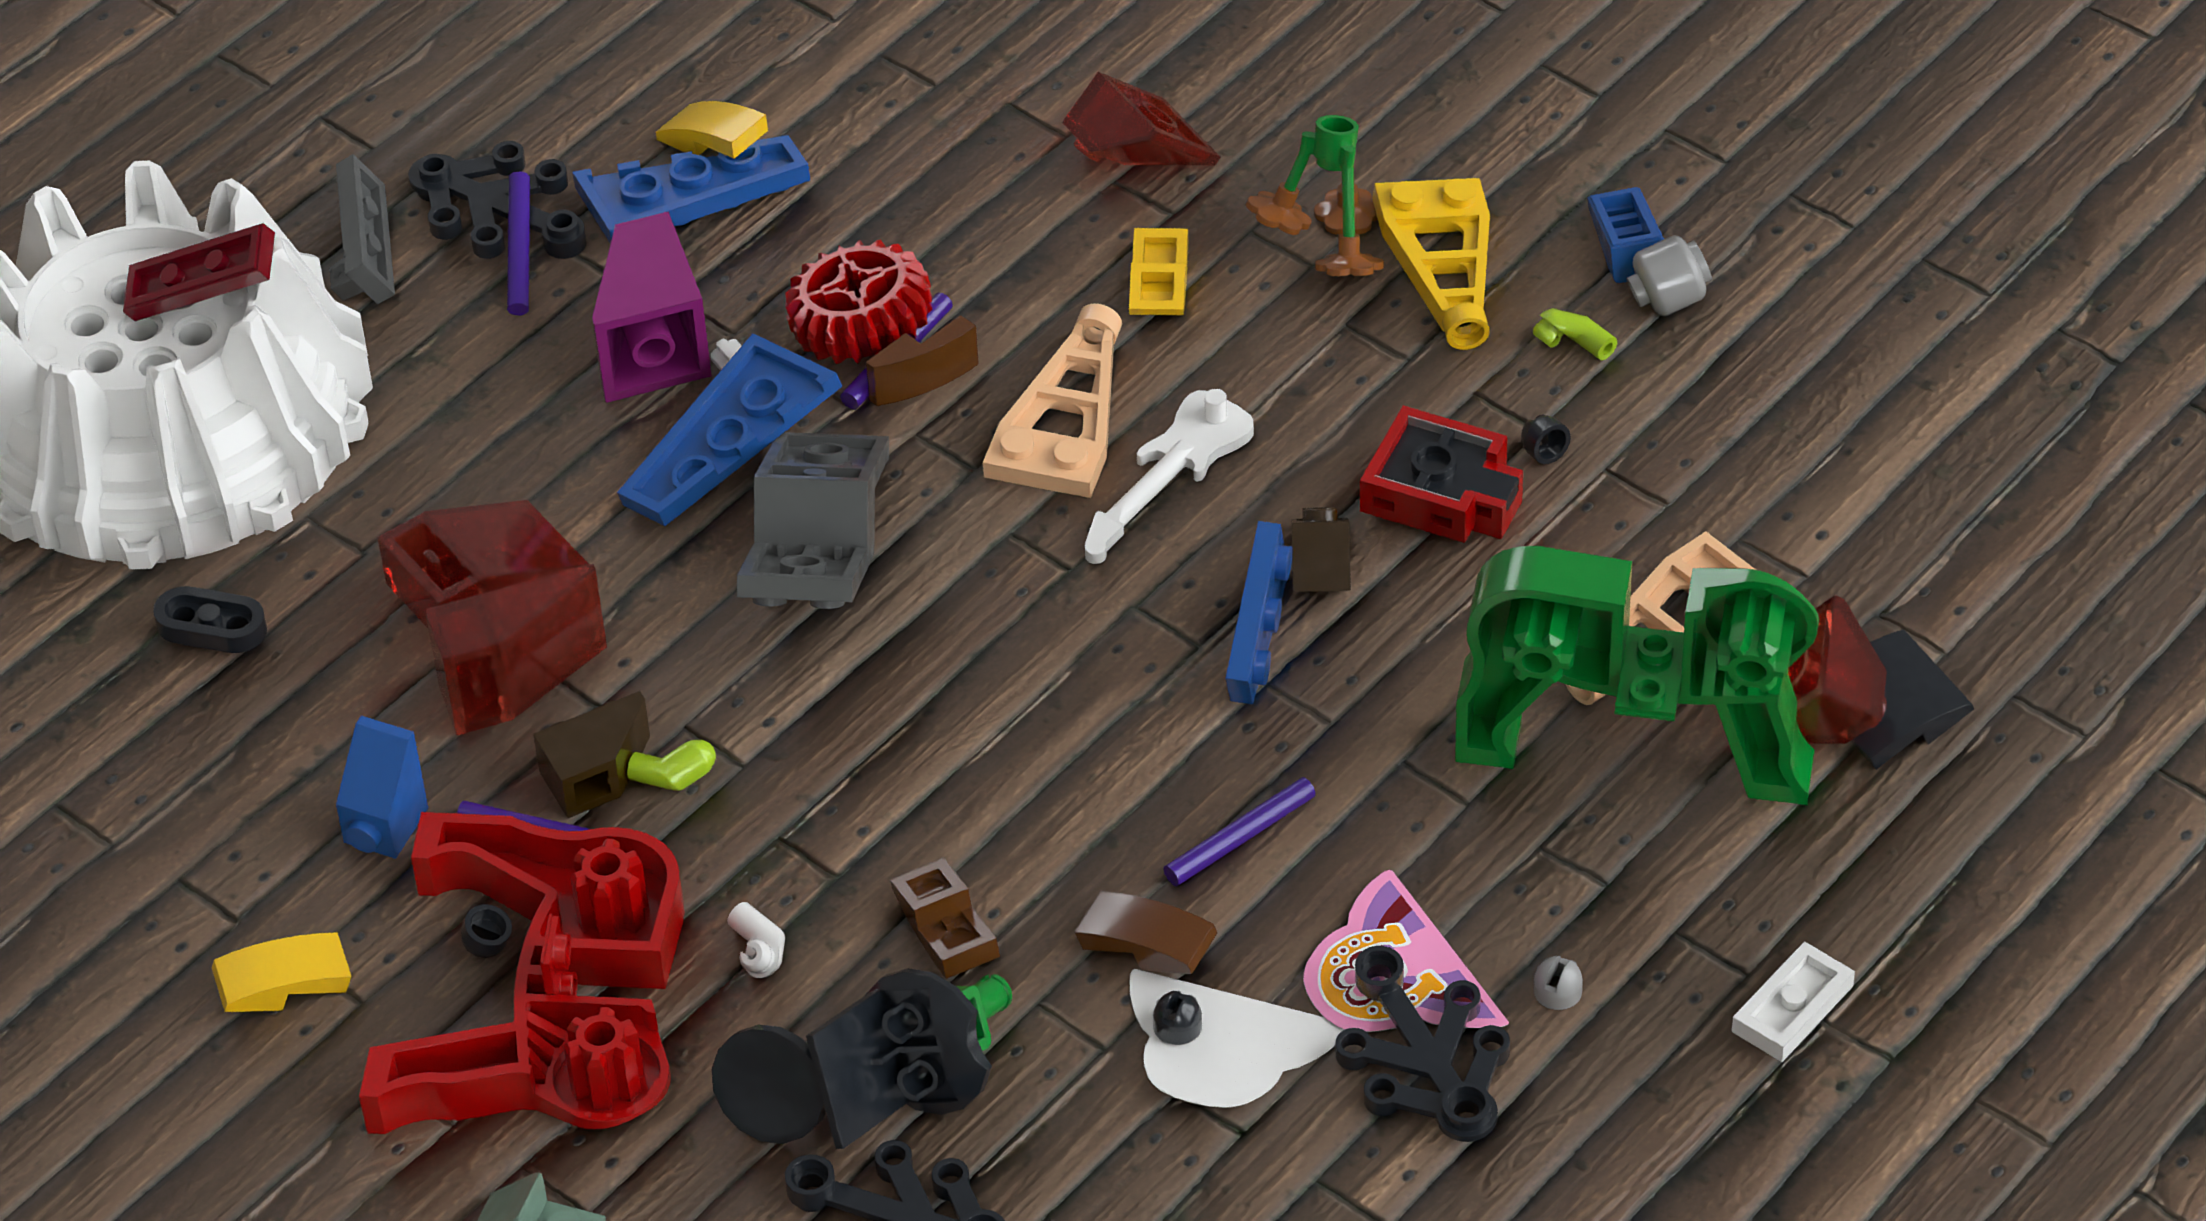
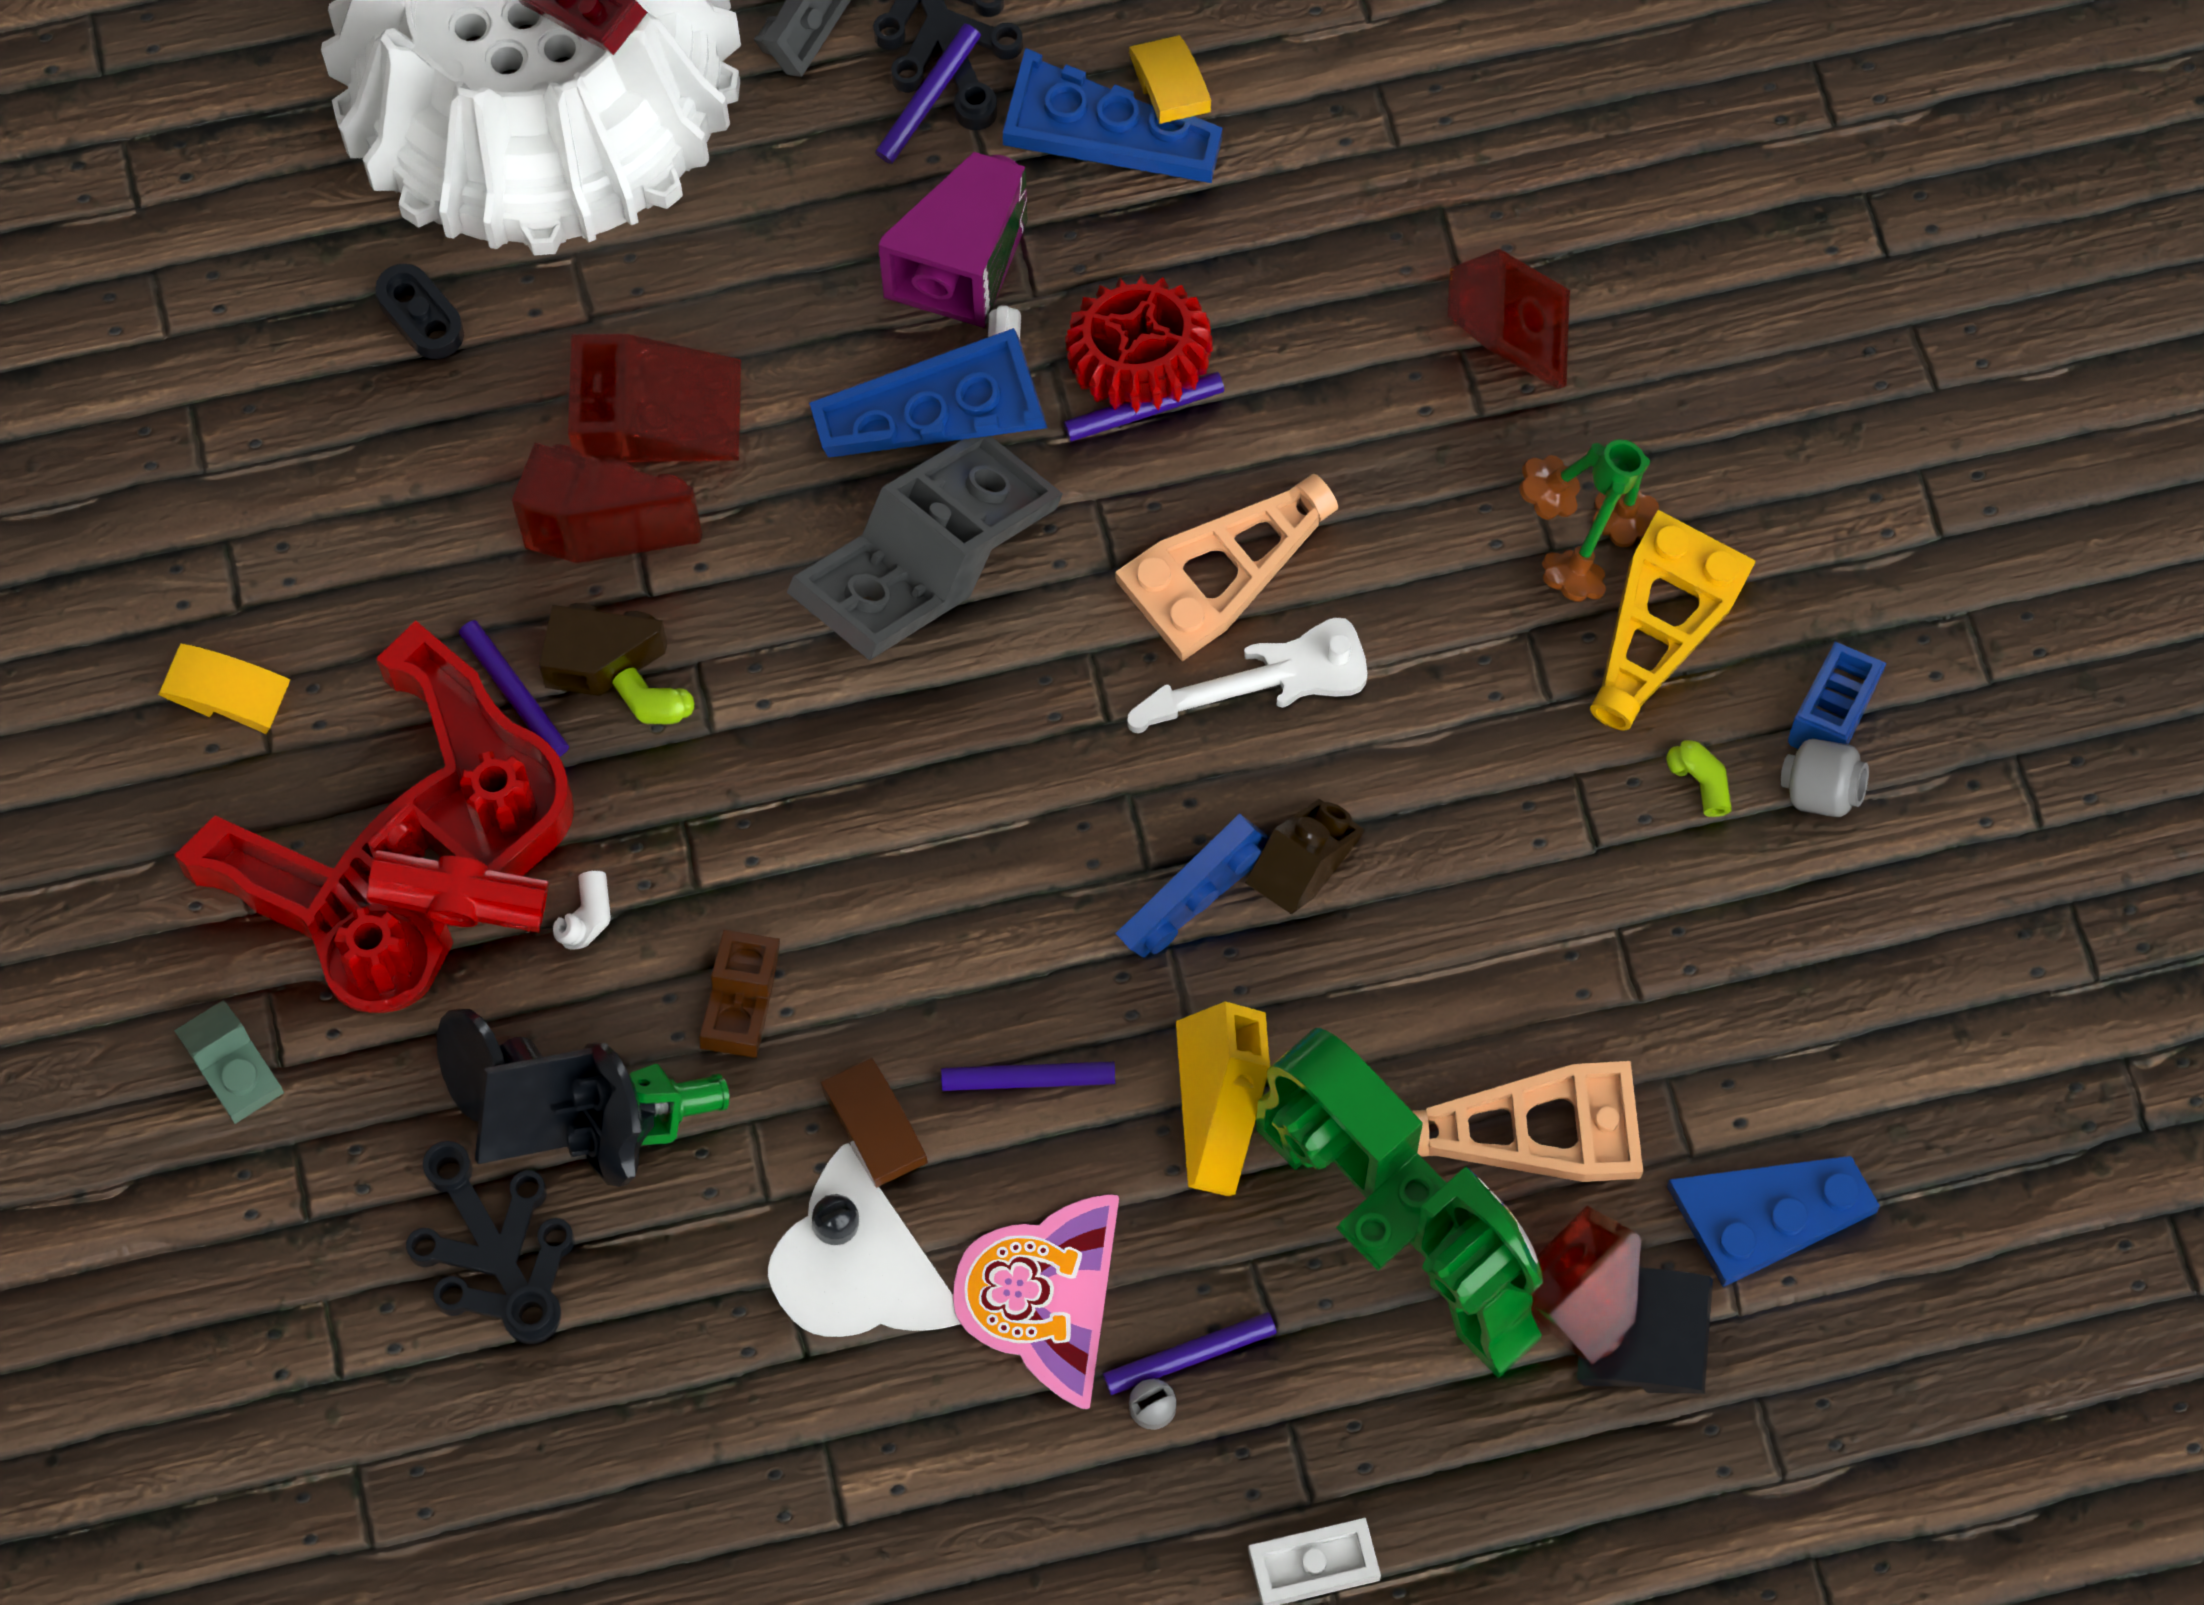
camera: 35 degrees right, 20 degrees up
blue slope [336,716,428,859] -> none
black hinge [461,904,512,958] -> none
reddish brown slope [866,315,979,406] -> none
yellow slope [1129,228,1188,315] -> none
black plant [1335,946,1510,1142] -> none
piece [1360,405,1523,543] -> none
black hinge [1521,414,1571,464] -> none
none -> red piece [367,850,549,933]
none -> dark purple bar [1103,1312,1277,1395]
none -> yellow slope [1176,1001,1270,1197]
none -> blue wing [1667,1156,1880,1287]

